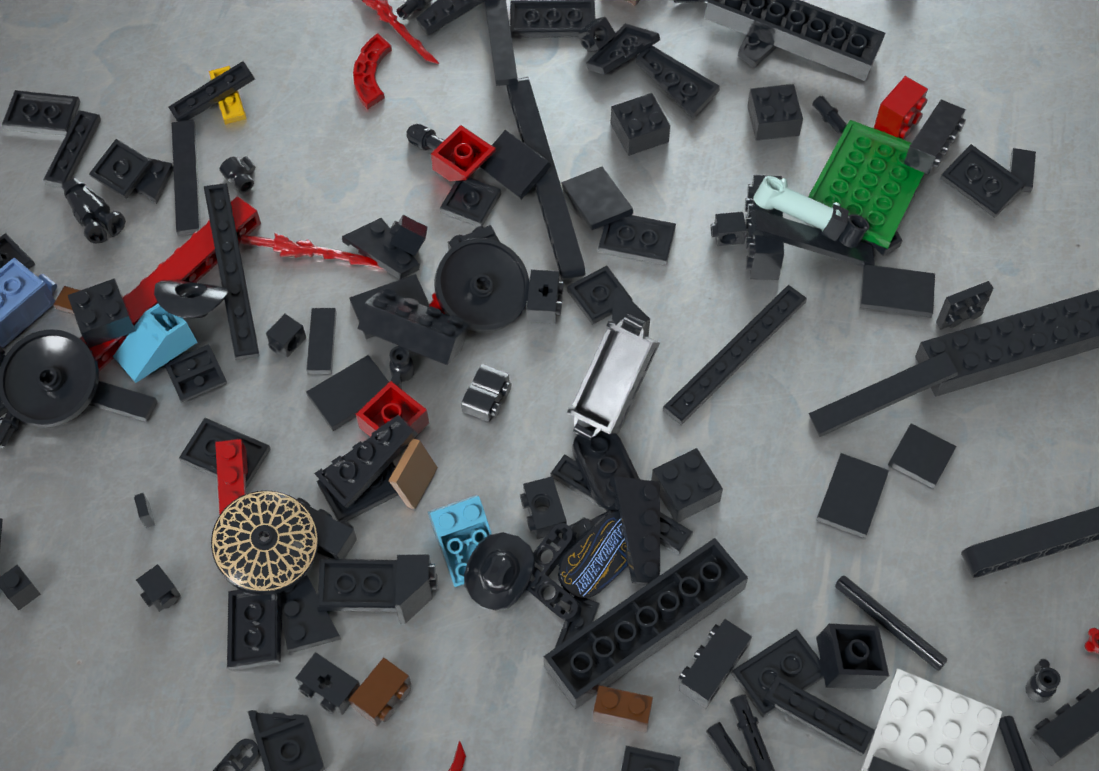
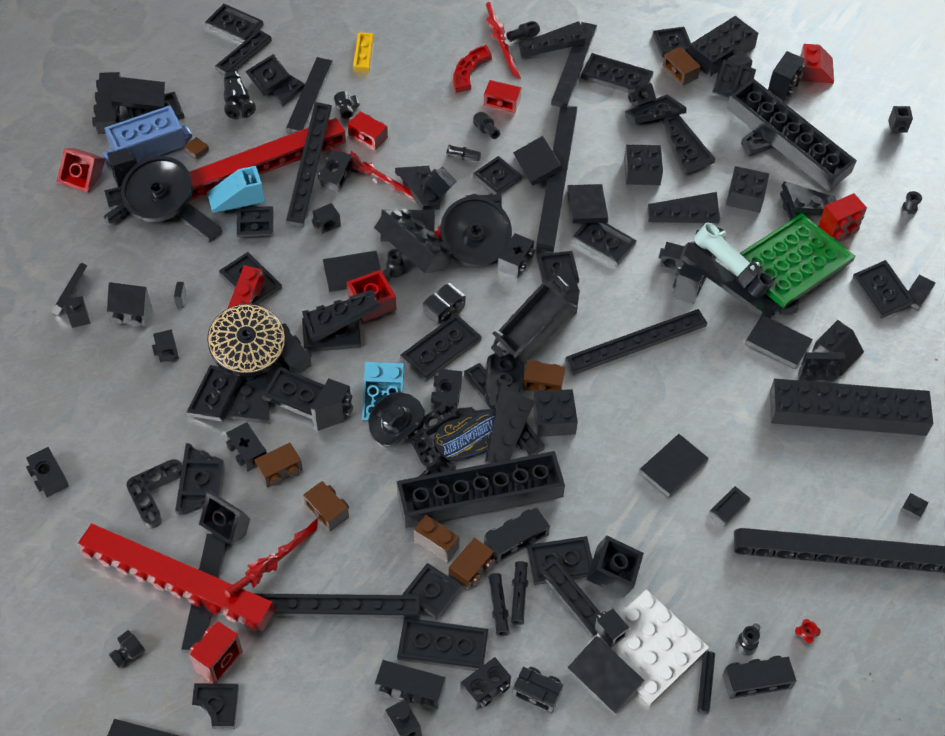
camera: 20 degrees right, 5 degrees down
black brick [67,278,136,348] -> none
black hat [154,280,228,318] -> none
black tile [168,61,255,122] -> none
black tile [306,308,336,374] -> none
medium nougat tile [389,439,438,509] -> none
red slope [431,125,496,181] -> none
black tile [809,352,958,437] -> none
black axle [835,575,947,671] -> none
black tile [888,423,957,489] -> none
black brick [903,99,966,174] -> none
none -> black slope [107,282,153,327]
none -> reddish brown brick [303,481,349,531]
none -> black brick [318,149,355,193]
none -> red brick [348,111,388,150]
none -> black tile [400,314,482,382]
none -> black axle [446,145,481,162]
none -> reddish brown brick [448,537,495,590]
none -> red brick [483,80,522,113]
none -> reddish brown brick [523,360,565,392]
none -> black brick [594,608,630,648]
none -> black wing [647,192,720,223]
none -> black tile [709,486,751,526]
none -> black wing [781,181,837,214]
none -> black slope [812,319,864,376]
none -> black bush [902,191,922,214]

